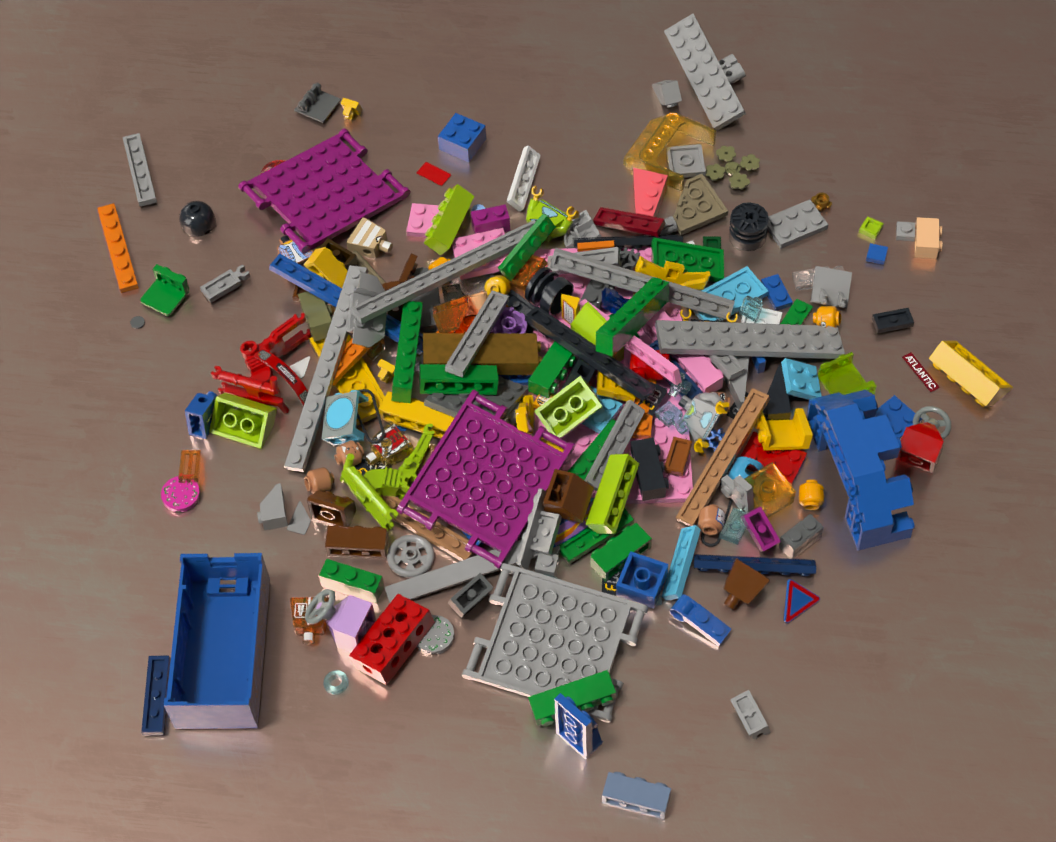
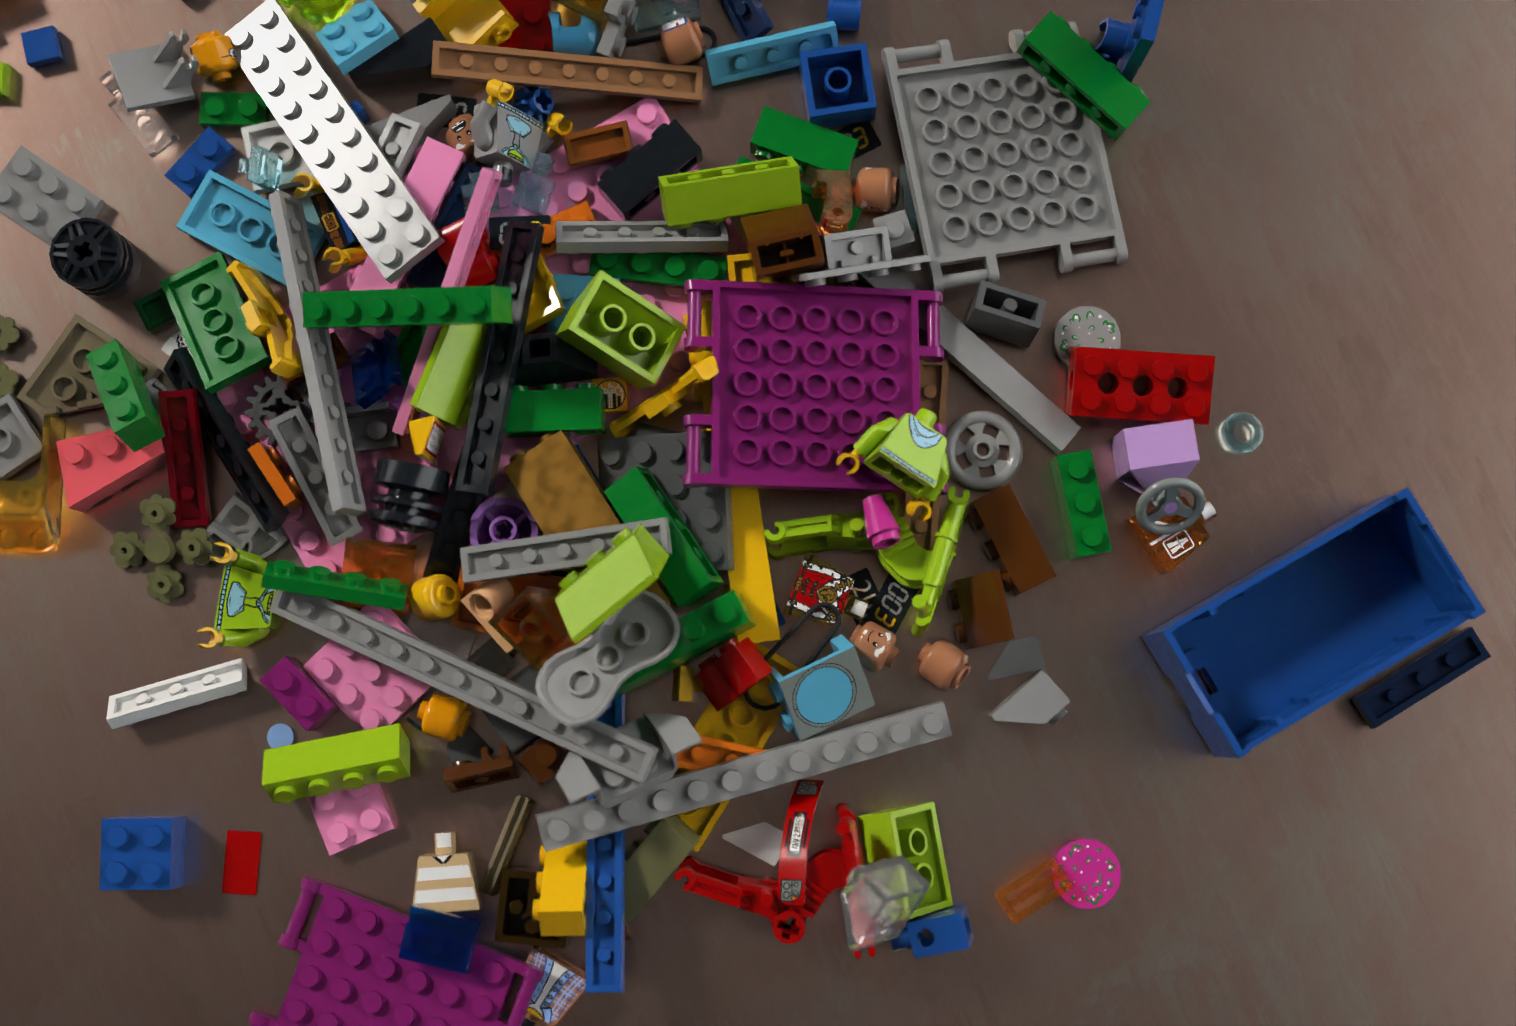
camera: 120 degrees left, 25 degrees up
none -> green brick [85,339,166,452]
none -> olive plant [109,493,214,603]
none -> clear blue plate [398,905,482,974]
none -> light grey plate [535,590,680,727]
none -> lime slope [555,523,669,644]
none -> red brick [693,637,773,712]
none -> clear orange leg [811,169,853,235]
none -> lime torso [836,408,950,521]
none -> clear slope [841,855,930,952]
none -> nougat head [849,167,900,212]
none -> dark pink cone [862,494,901,550]

